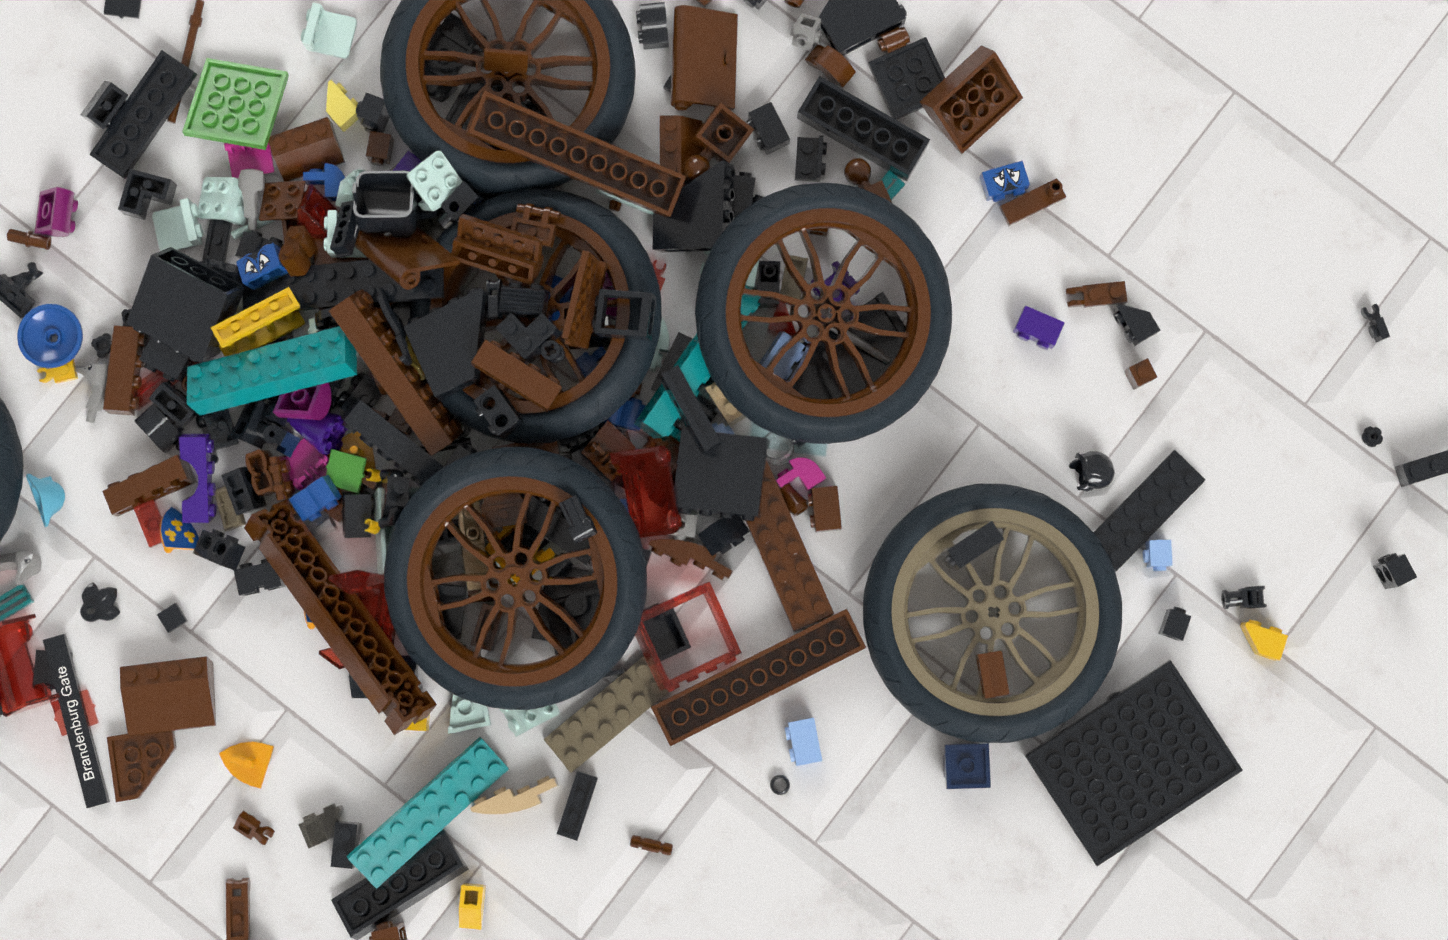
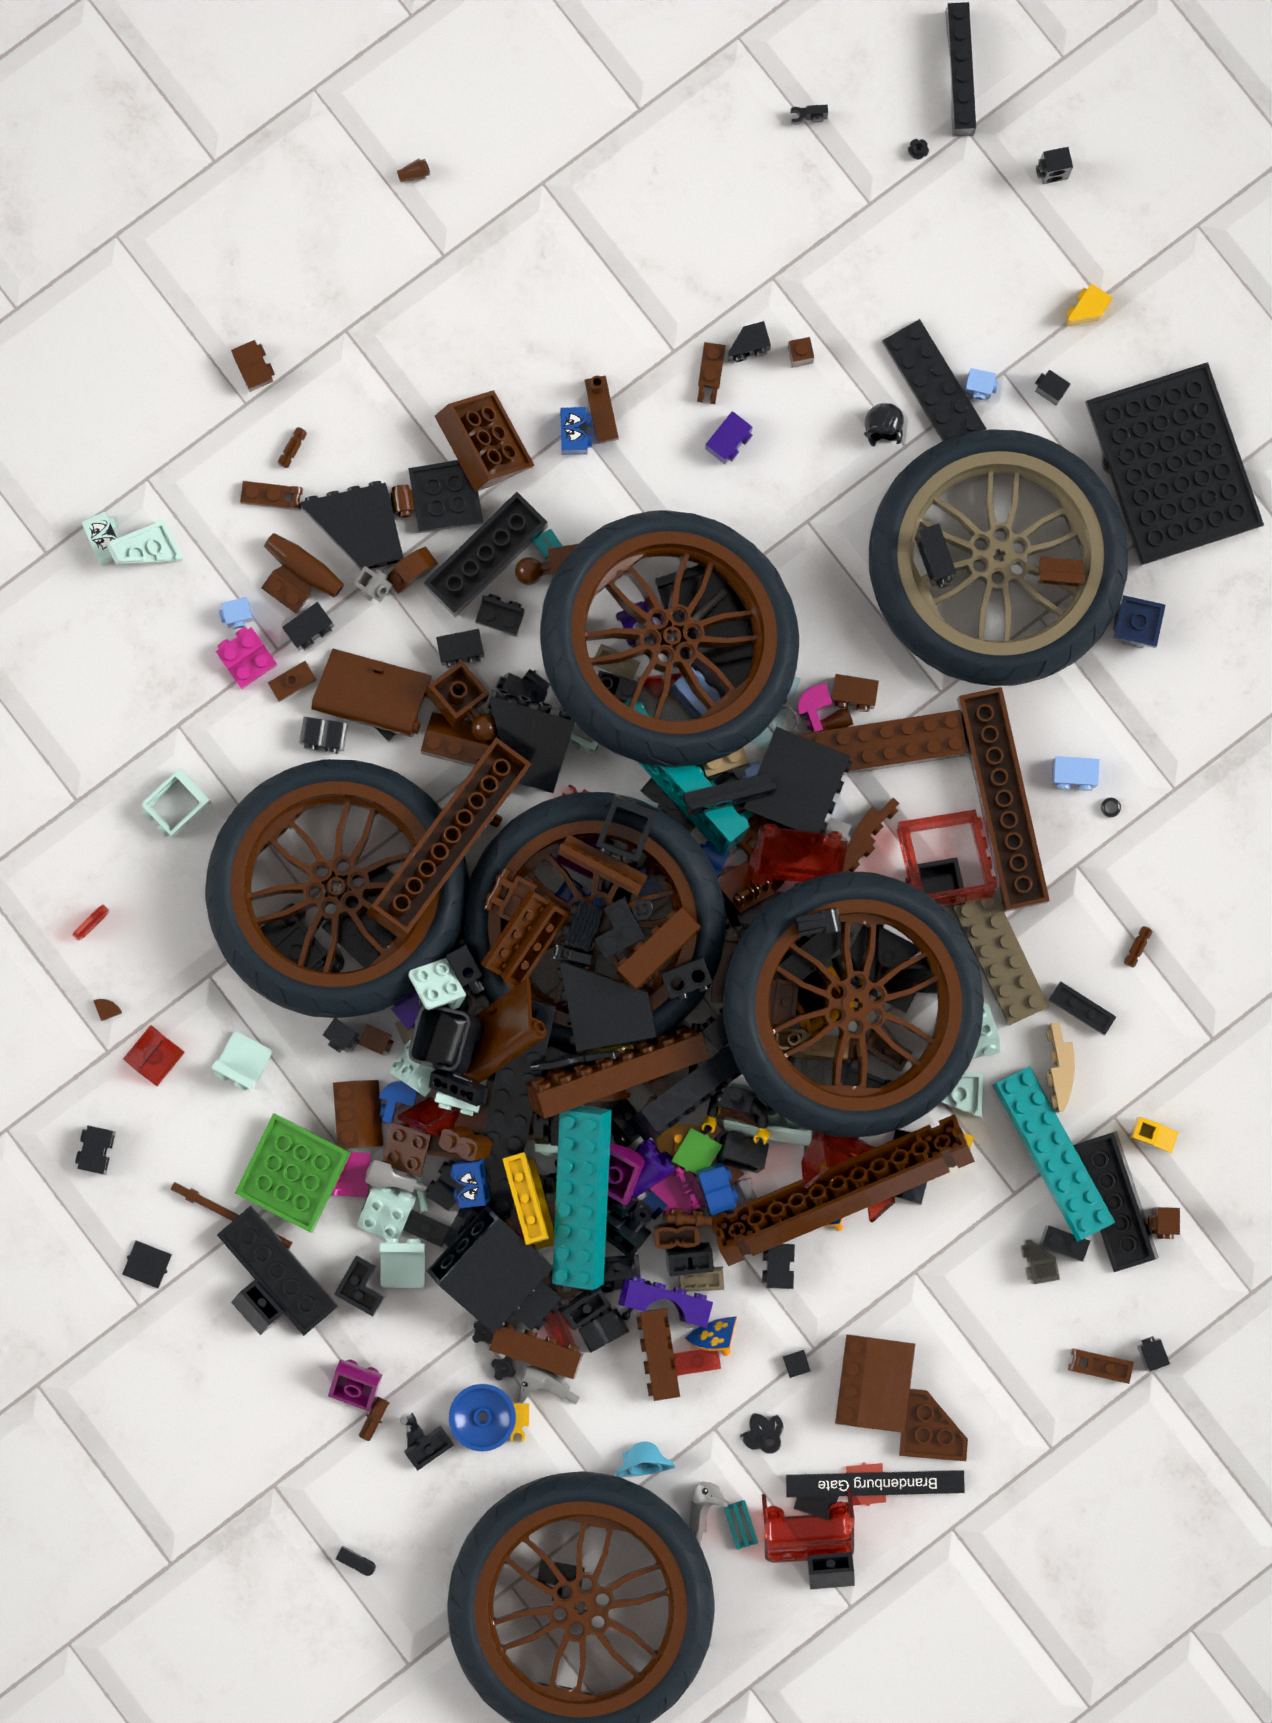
camera: 80 degrees left, 0 degrees up
black brick [193,529,246,571] -> none
light orange shield [219,742,274,789] -> none
reddish brown plate [233,810,275,845] -> none
light yellow slope [326,80,358,132] -> none
reddish brown slope [484,48,528,74] -> none
black brick [698,515,750,556] -> none
black connector [1221,586,1267,609] -> none

